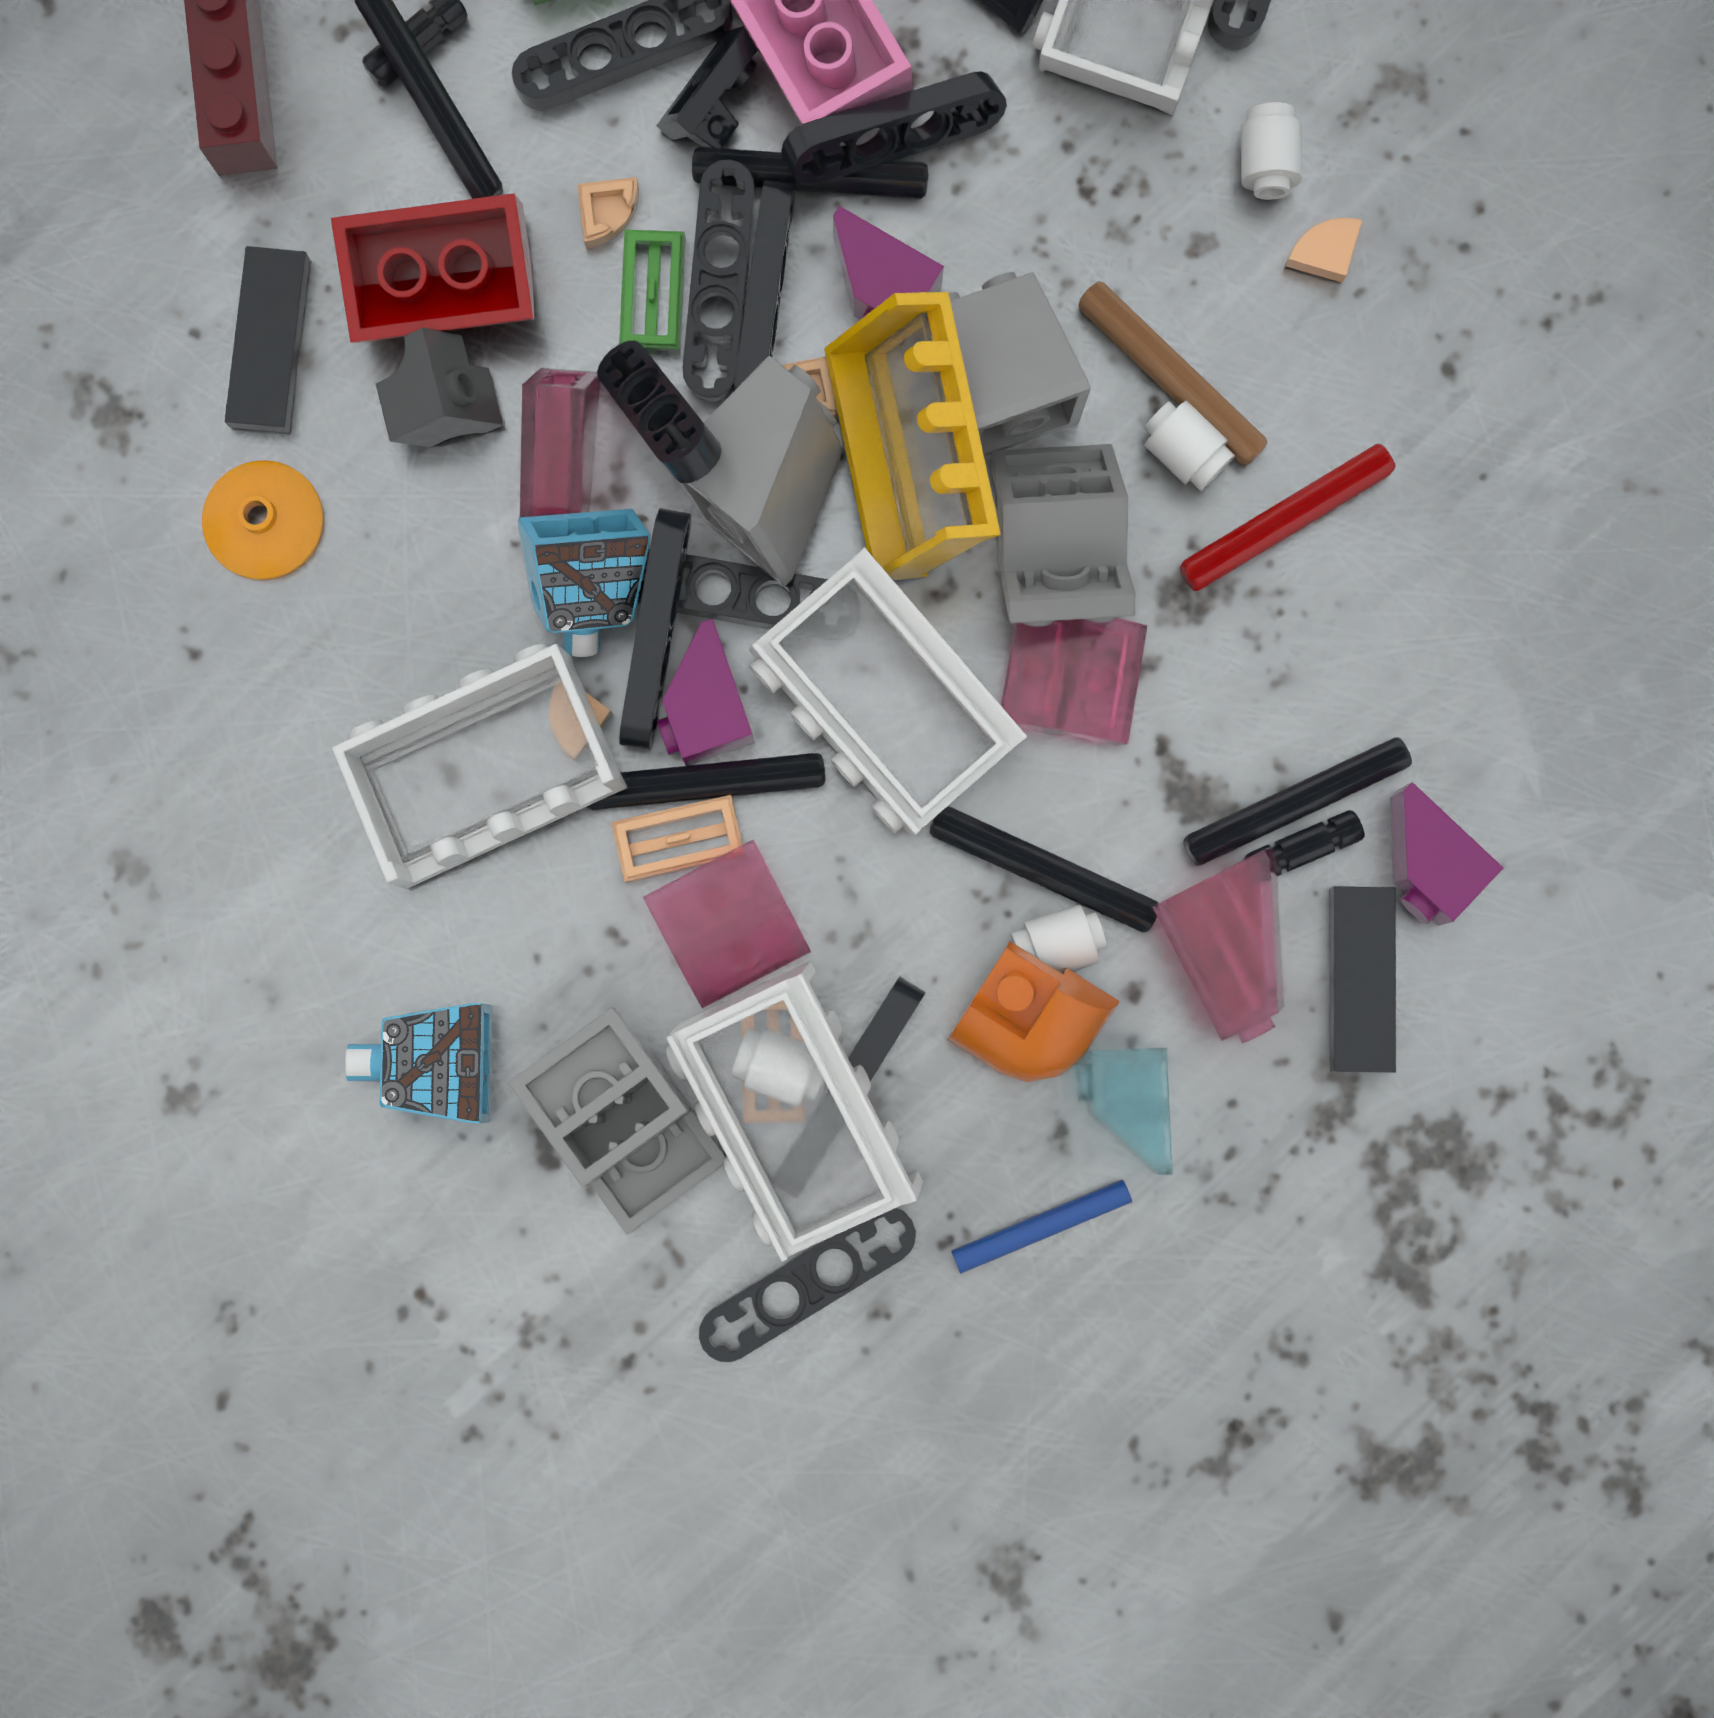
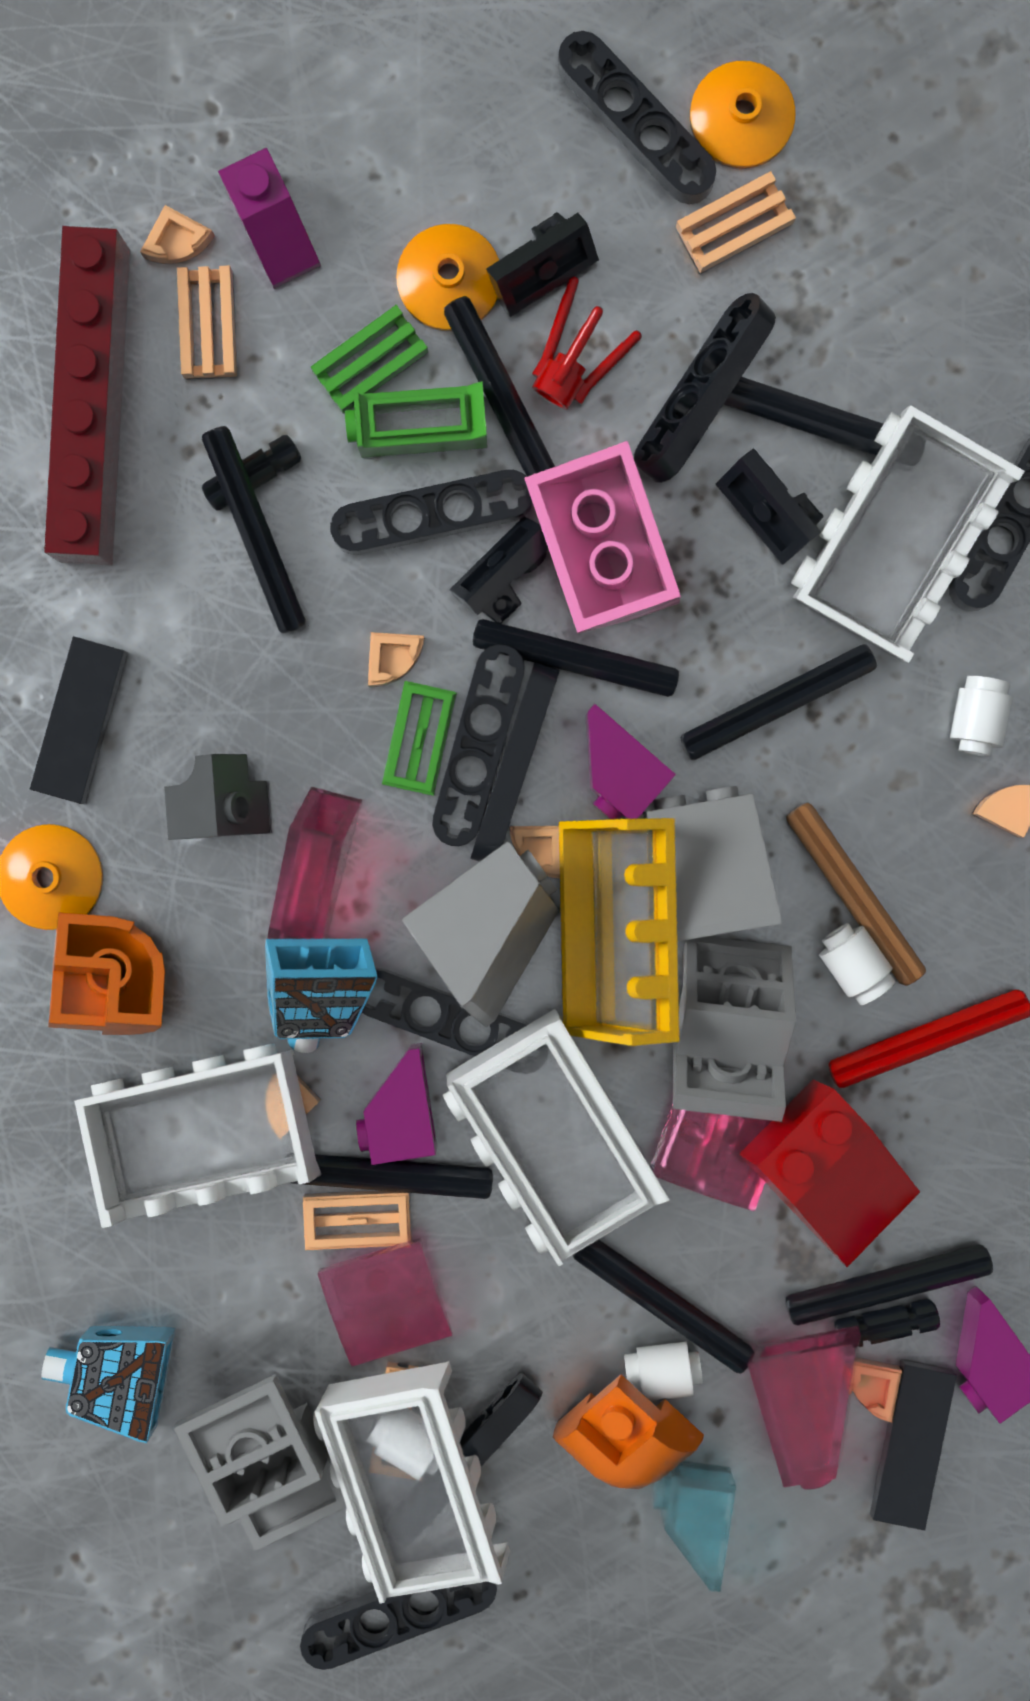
camera: 10 degrees right, 5 degrees up
red slope [331,193,535,344] -> none
black beam [597,340,722,483] -> none
black beam [619,508,691,751] -> none
black beam [781,71,1007,185] -> none
blue bar [951,1179,1132,1274] -> none
none -> orange brick [48,912,165,1035]
none -> black axle [680,644,877,760]
none -> red slope [739,1079,920,1267]
none -> light nougat tile [846,1356,902,1422]

